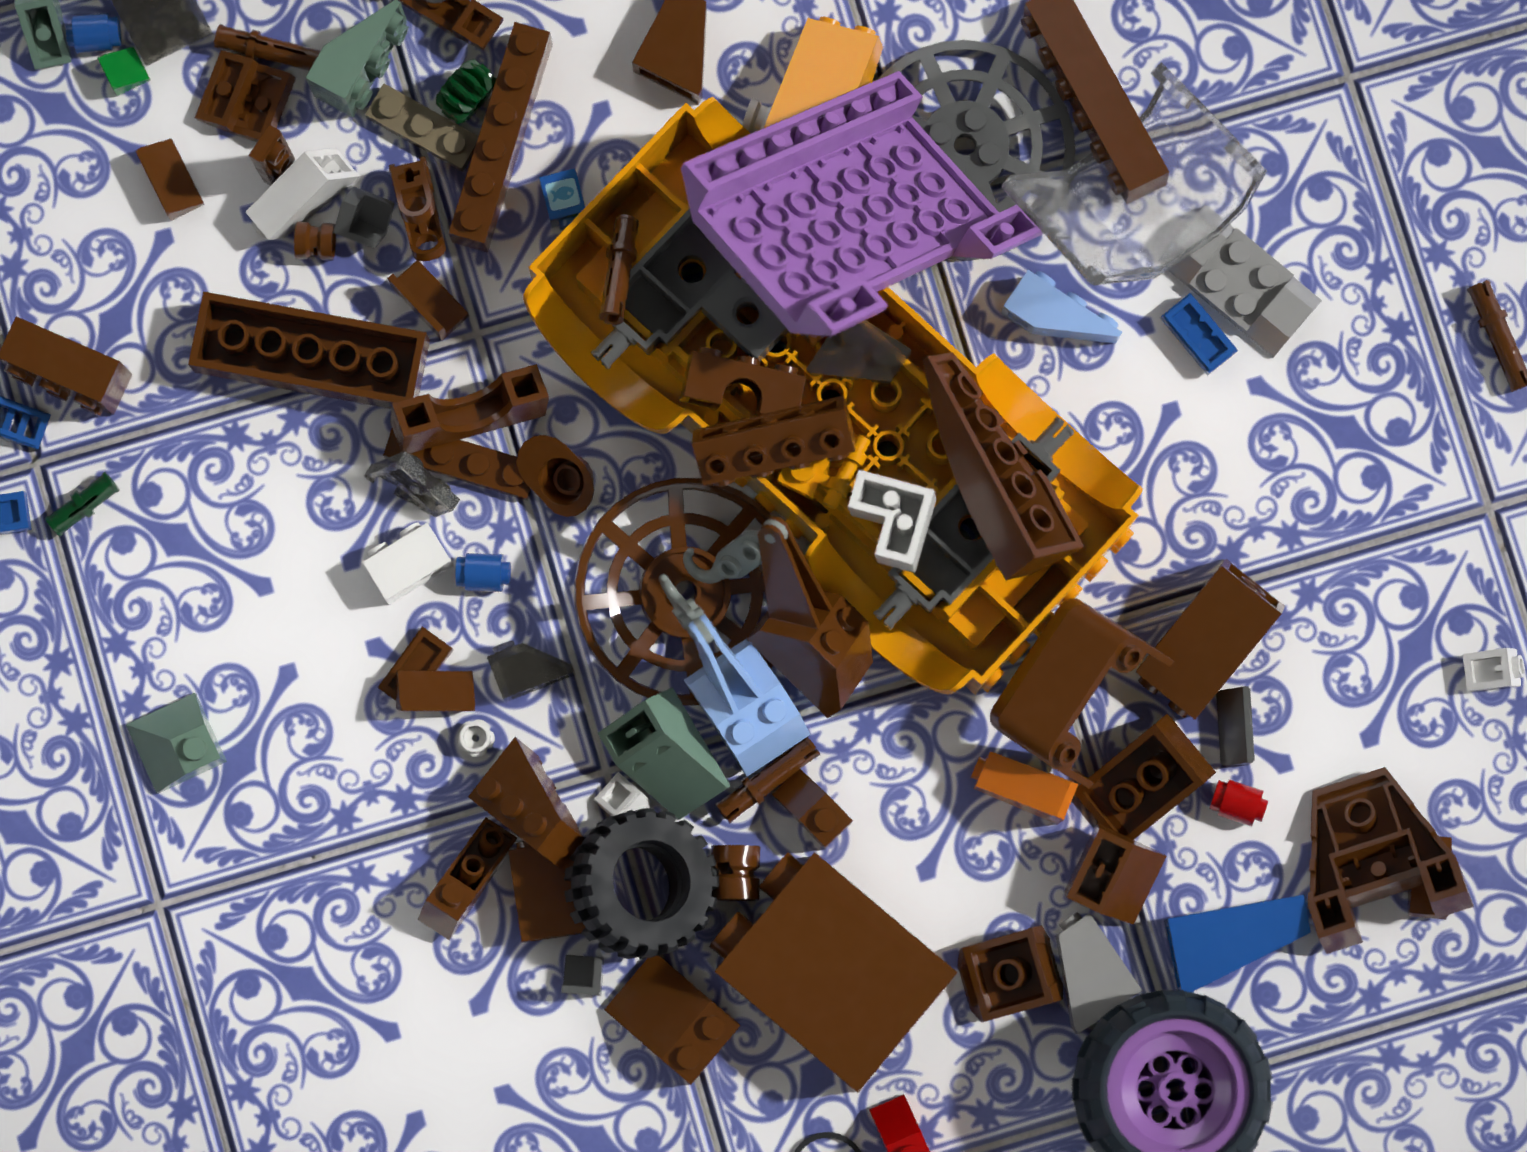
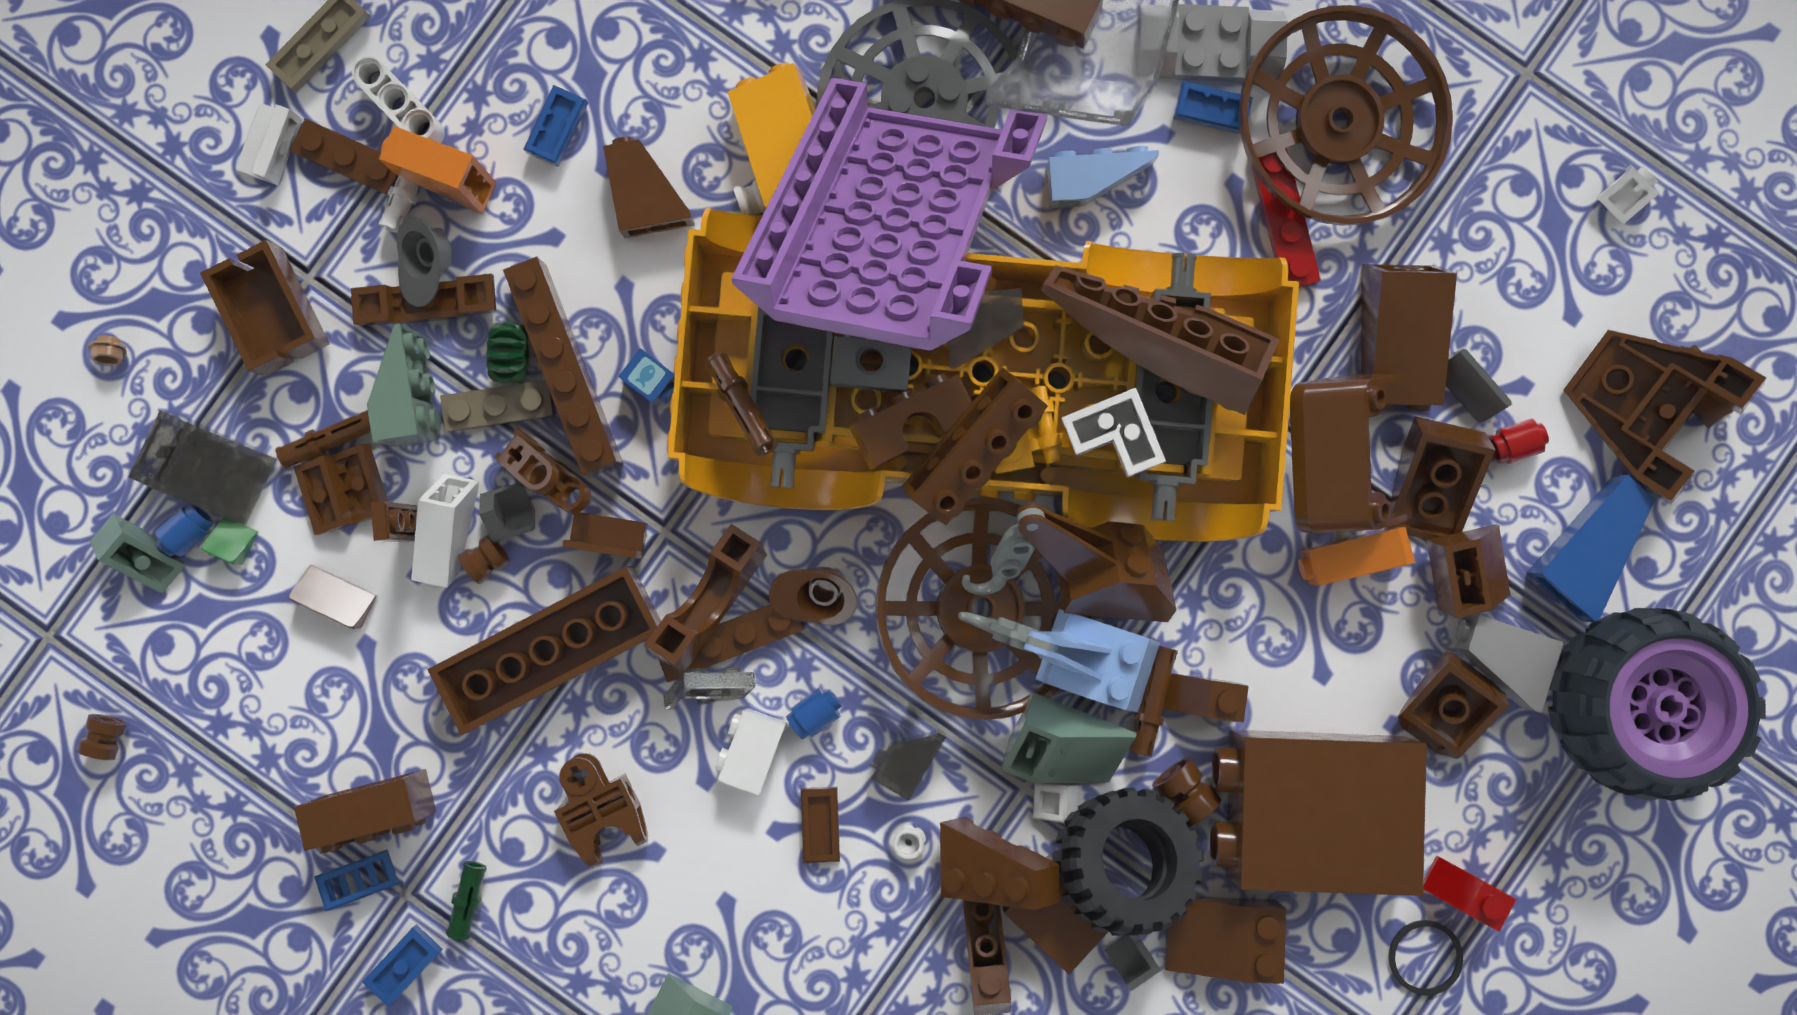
camera: 40 degrees left, 5 degrees up
reddish brown slope [396,671,475,711] -> none
none -> reddish brown piece [554,753,648,868]
none -> reddish brown dish [1239,5,1453,226]
none -> red plate [1251,148,1321,288]

